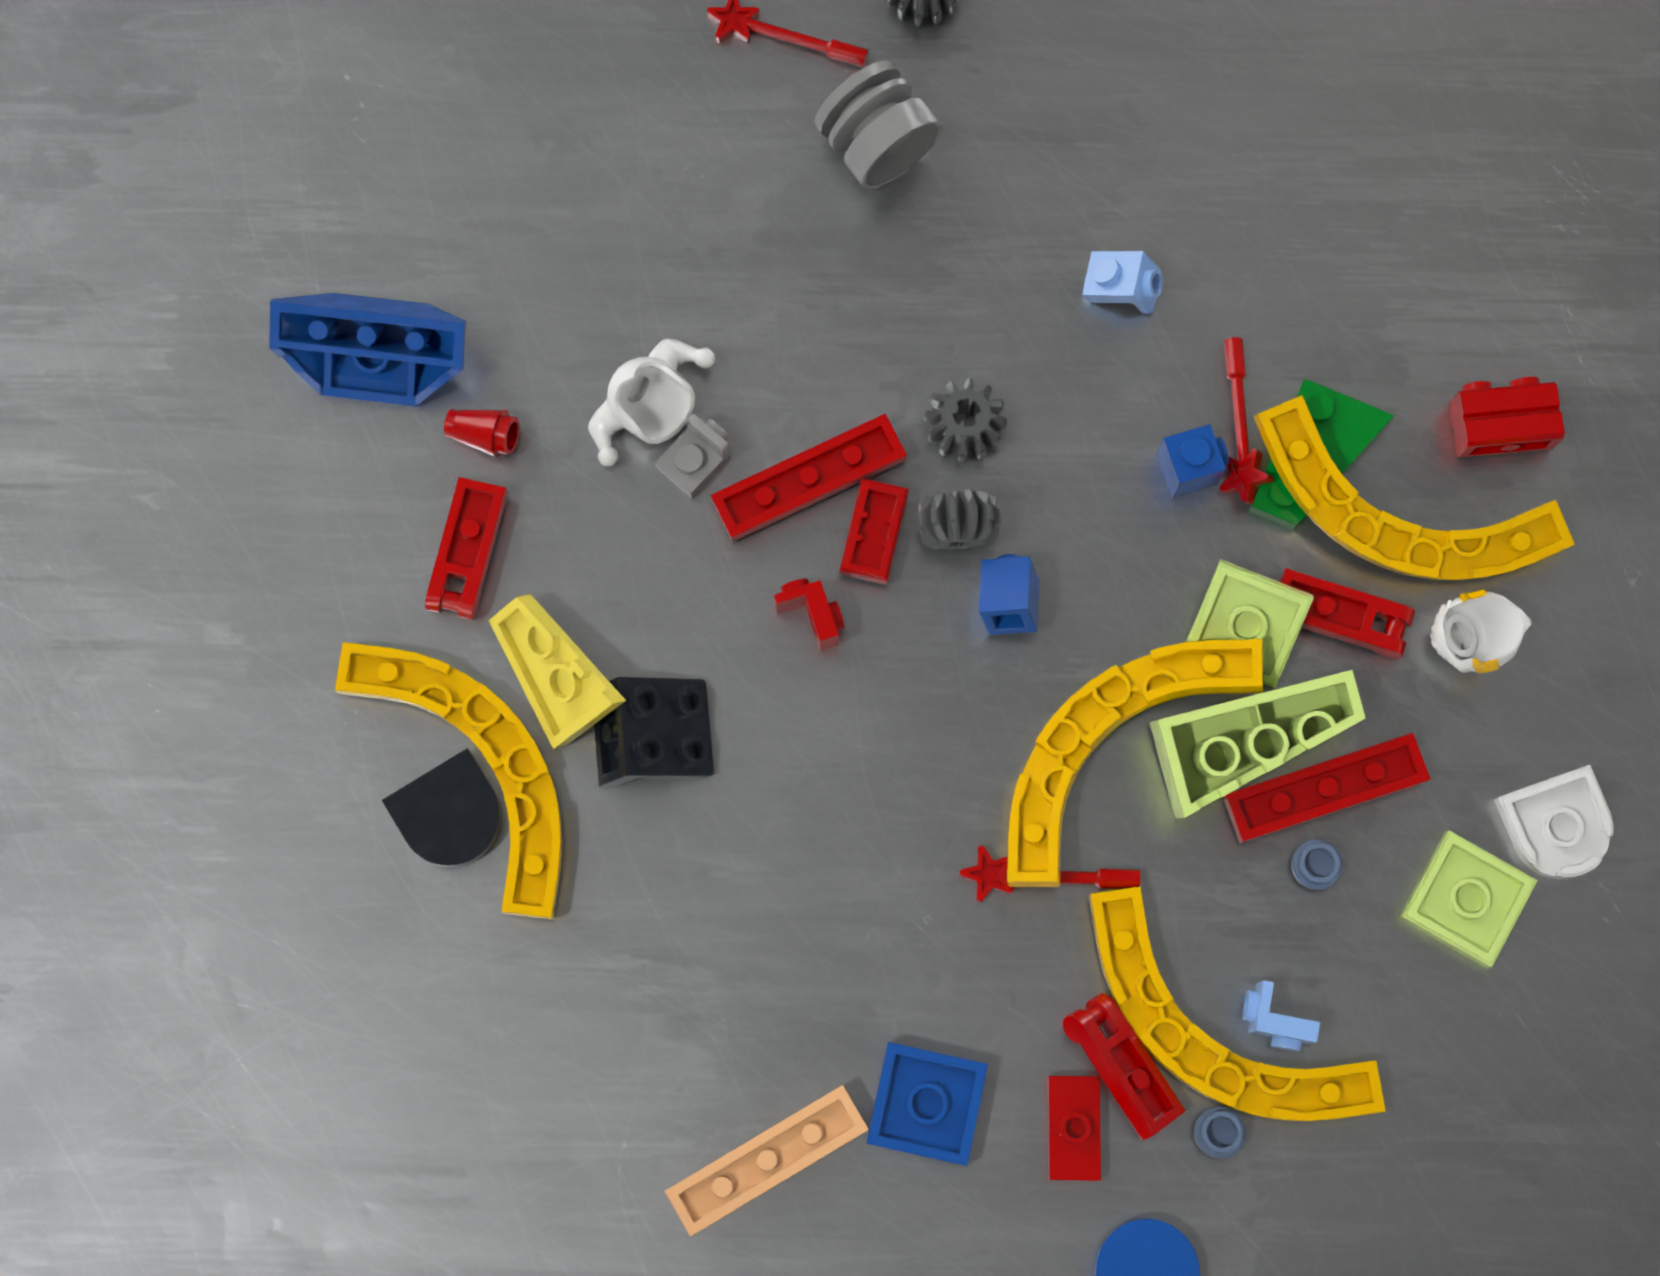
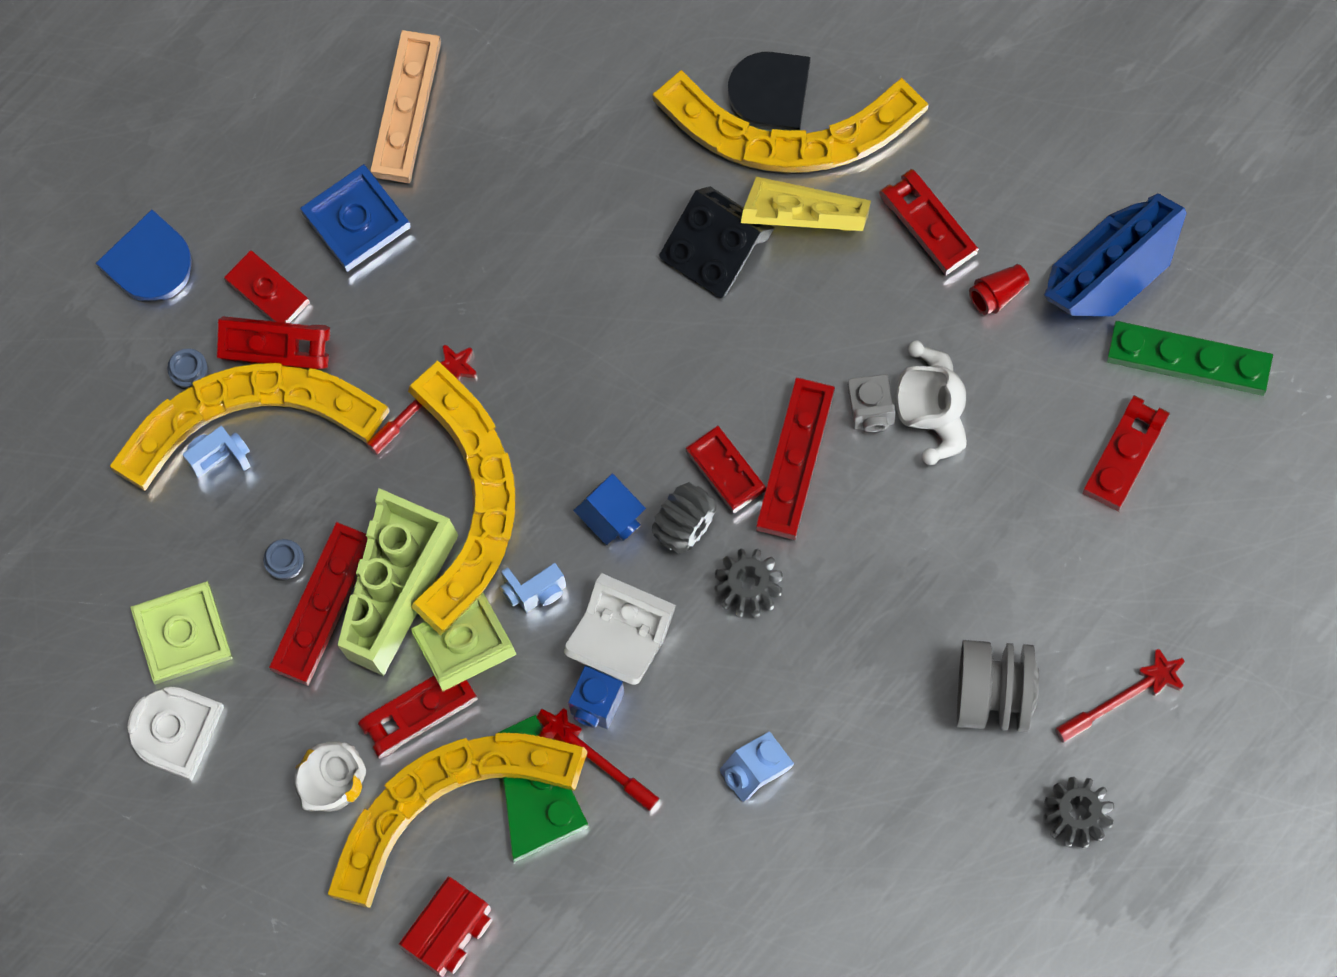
camera: 135 degrees right, 5 degrees down
red bracket [773,578,845,651] -> none
none -> light blue bracket [500,563,566,613]
none -> white bracket [564,573,676,685]
none -> red plate [1082,395,1170,512]
none -> green plate [1107,321,1273,396]

